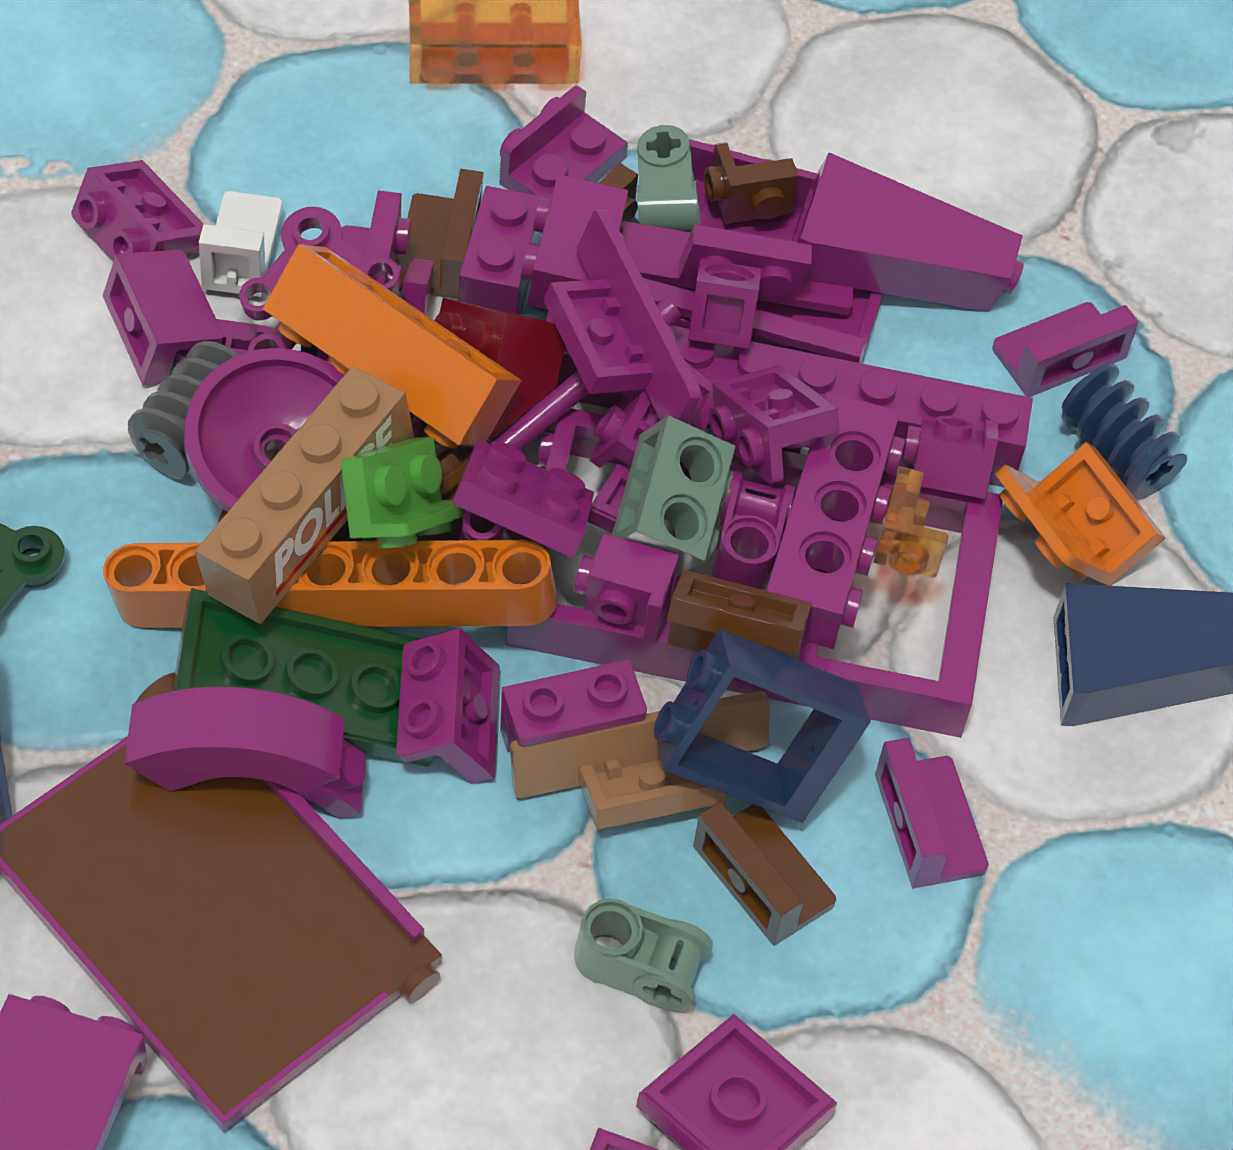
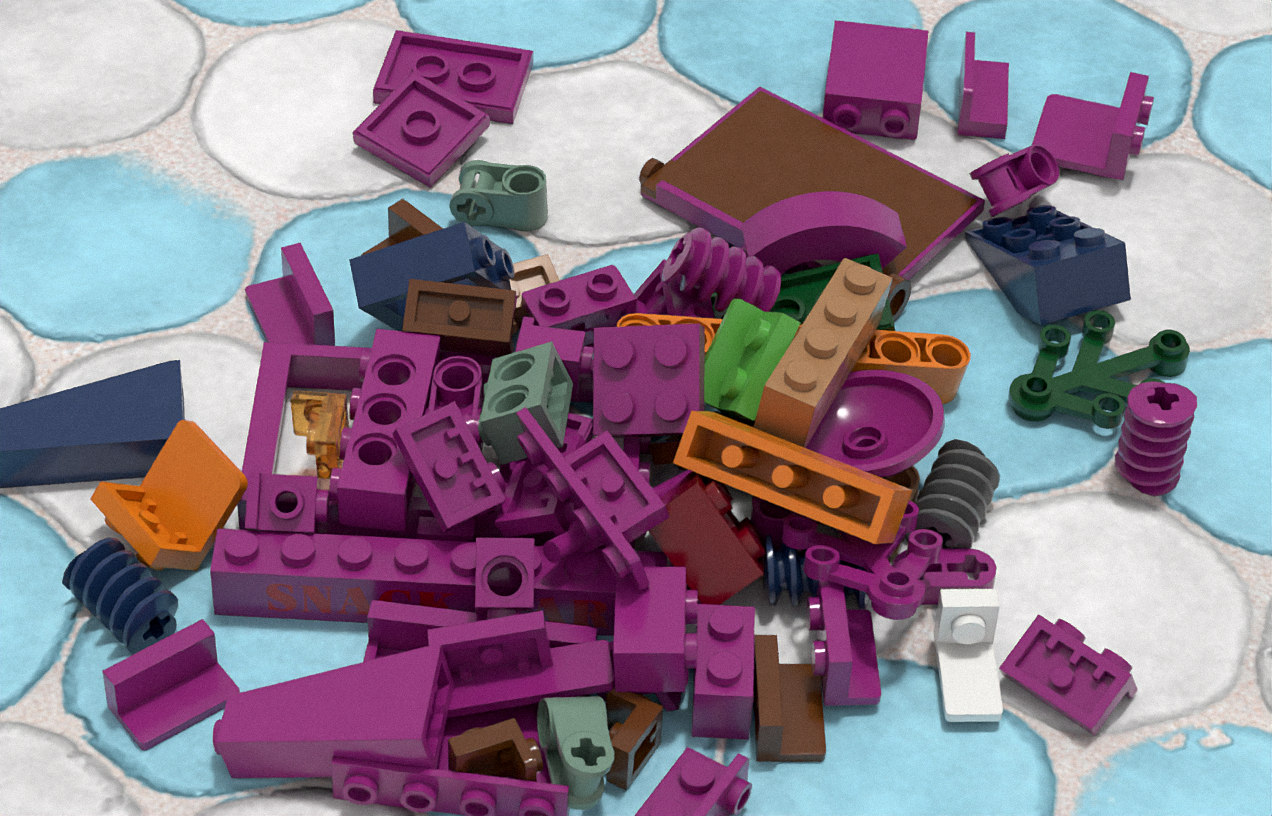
camera: 175 degrees right, 10 degrees down
magenta panel [102,250,224,385] -> none
magenta tile [402,258,435,315] -> none
none -> magenta piece [661,228,781,312]

